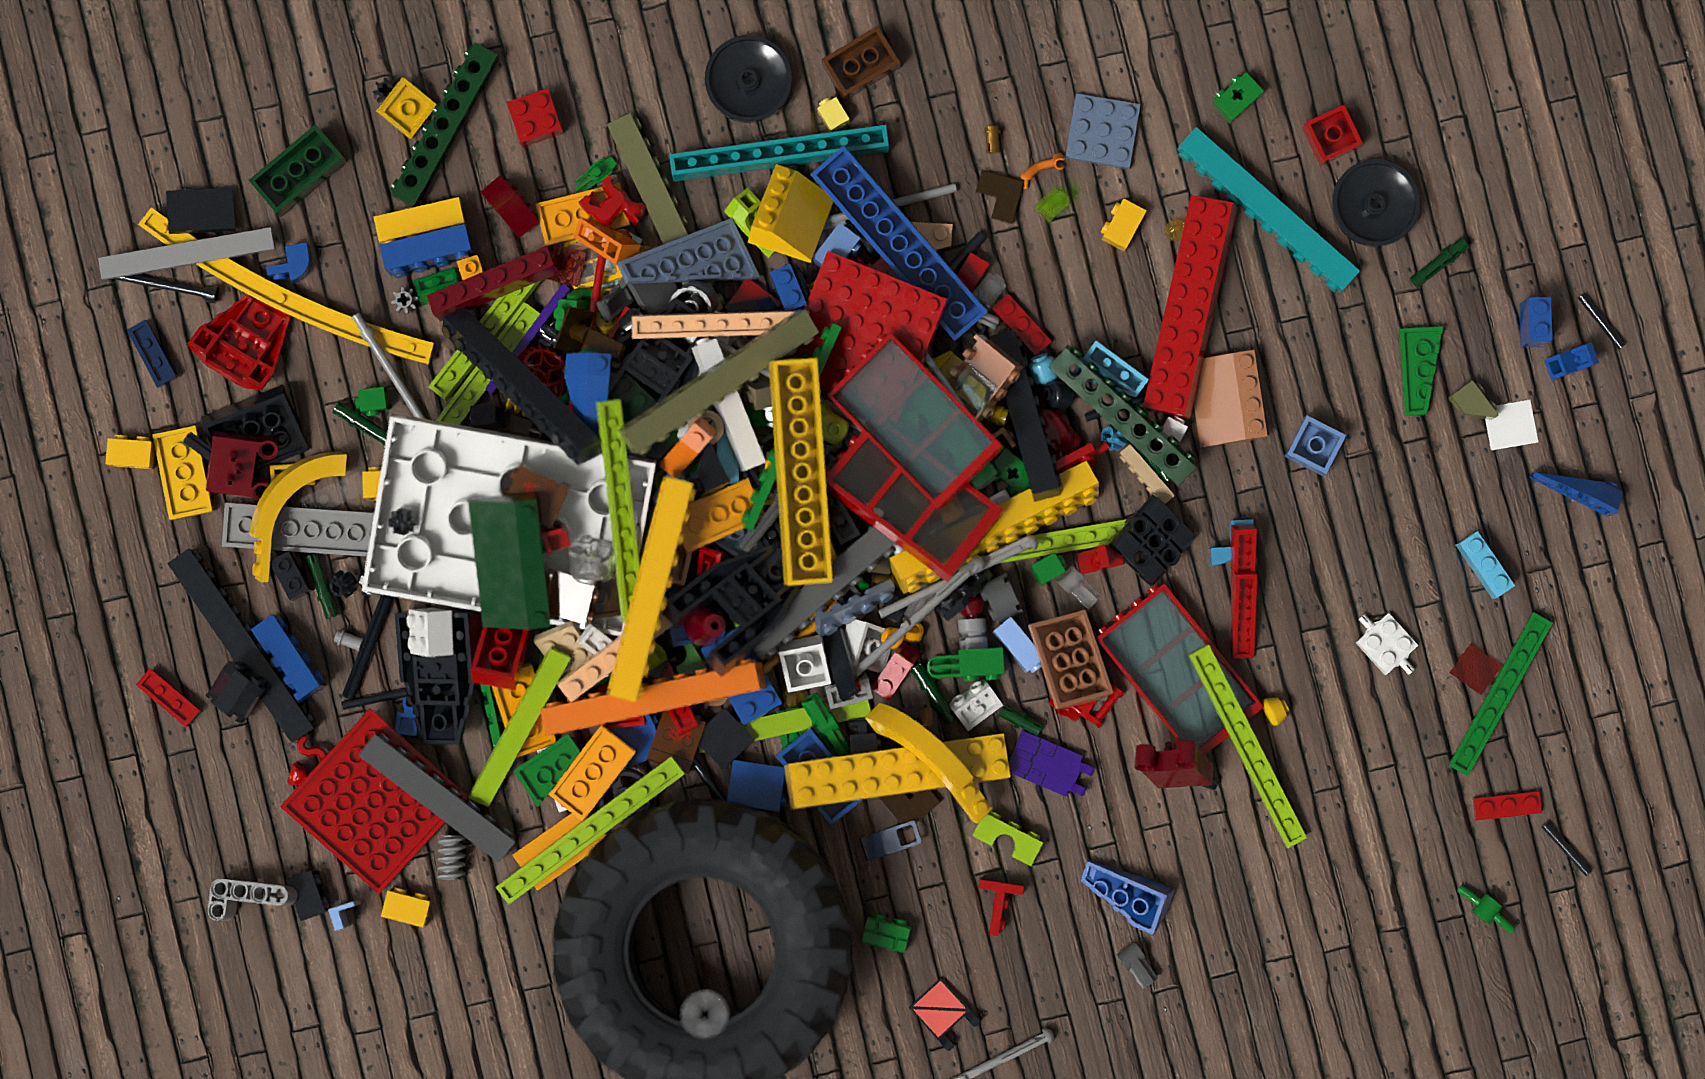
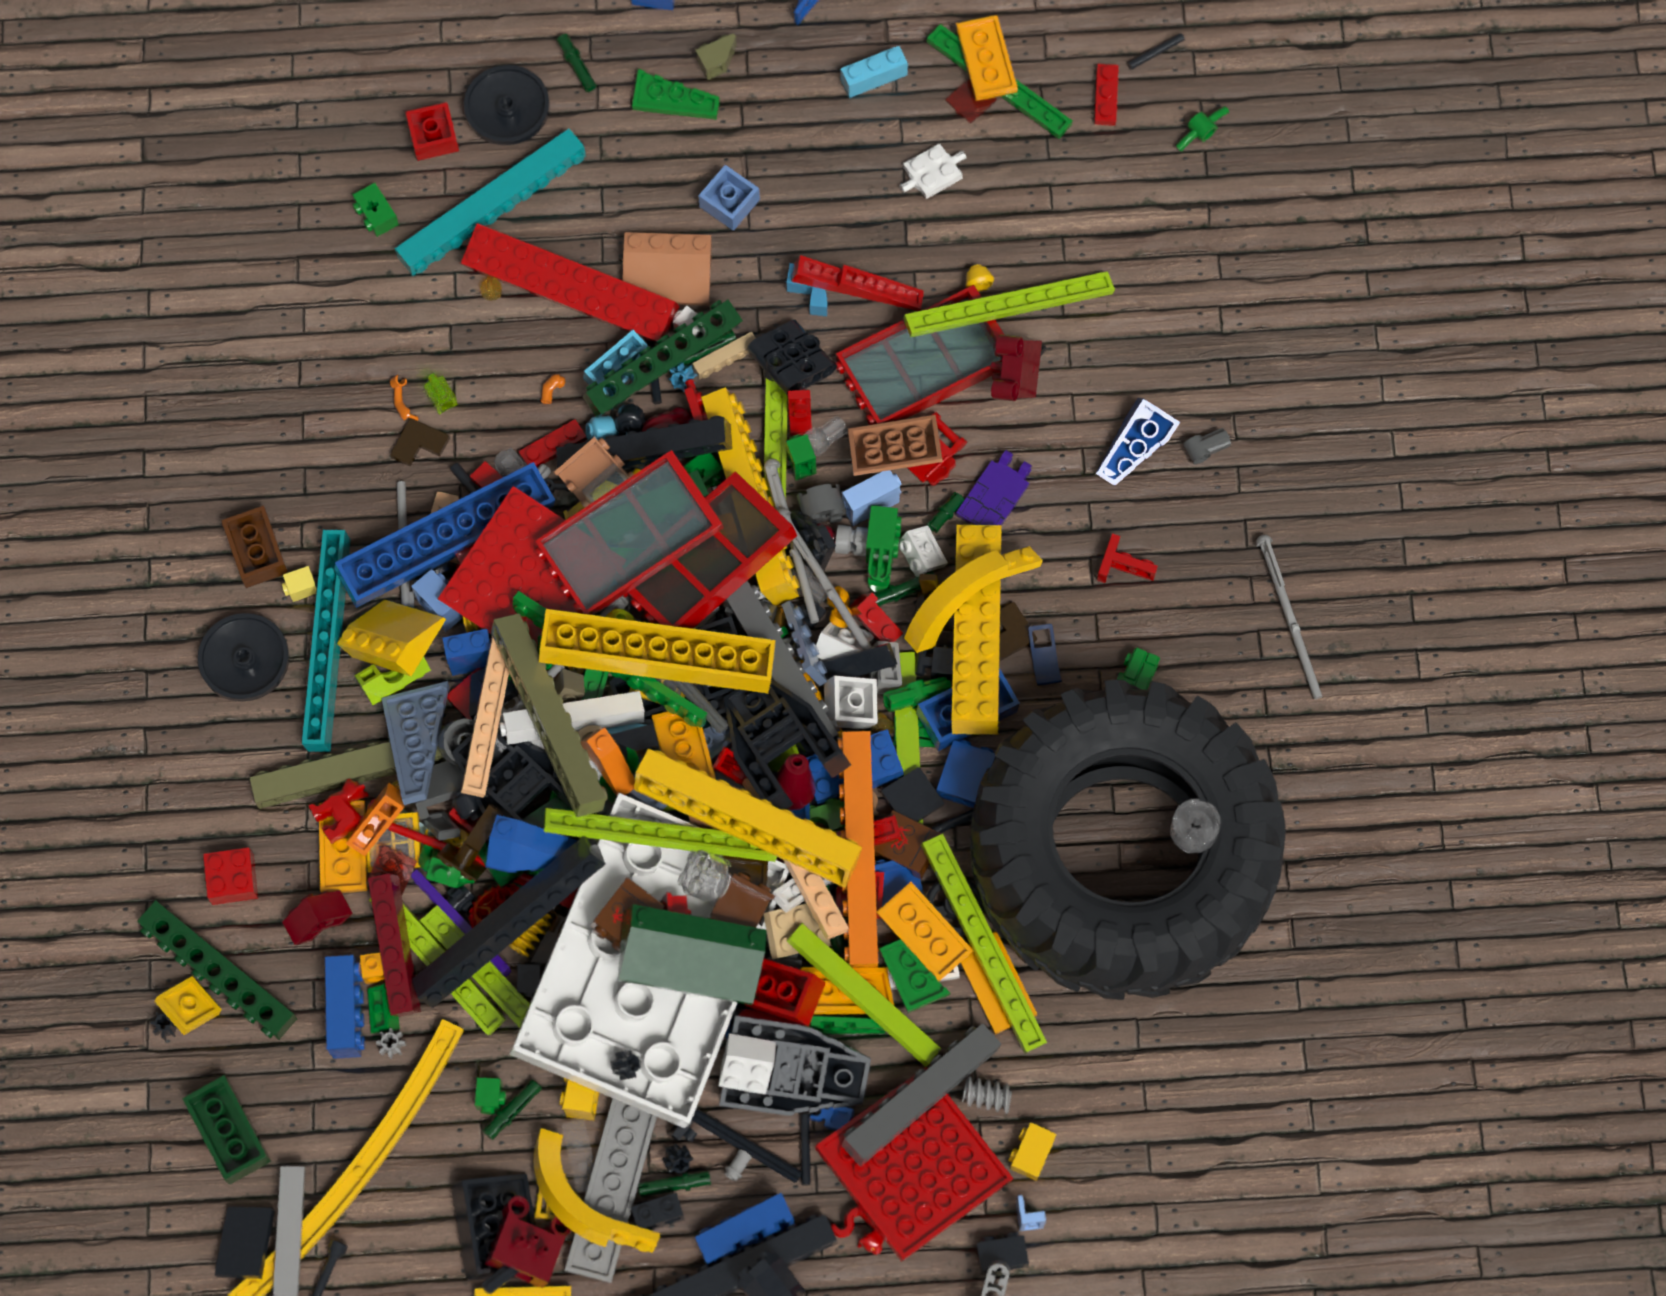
camera: 80 degrees left, 15 degrees down
red wedge [187,294,291,391] -> none
blue brick [266,243,312,283] -> none
light grey bar [352,313,426,419] -> none
yellow brick [373,197,467,244] -> none
green piece [575,157,617,192] -> none
coral flag [908,978,980,1051] -> none
lime arch [972,811,1043,866] -> none
pearl gold pin [983,126,1000,154] -> none
sand blue plate [1065,94,1140,169] -> none
yellow brick [1101,198,1147,252] -> none
white sticker [1485,400,1538,450] -> none
none -> orange arm [541,374,565,404]
none -> light orange tile [956,15,1018,101]

